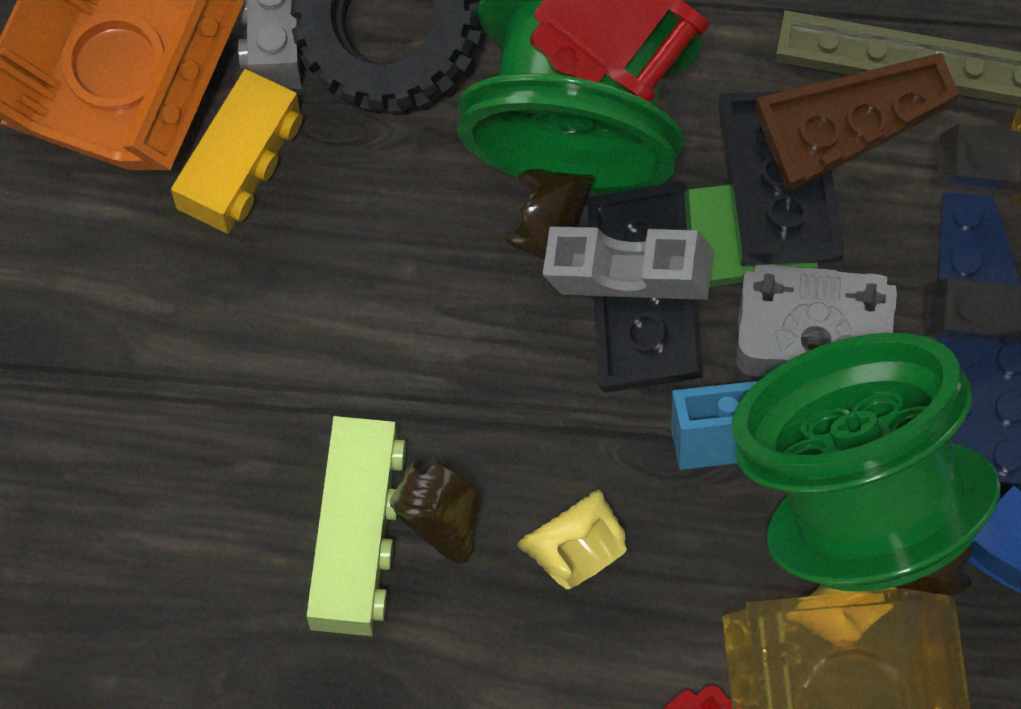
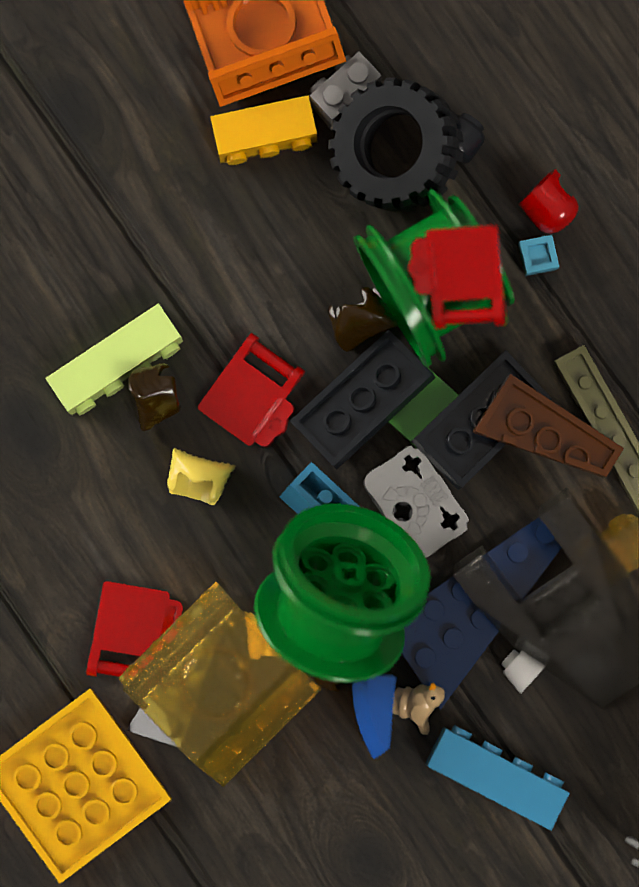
camera: 45 degrees right, 15 degrees up
light grey arch [543,227,714,300] -> none
none -> red piece [198,332,306,448]

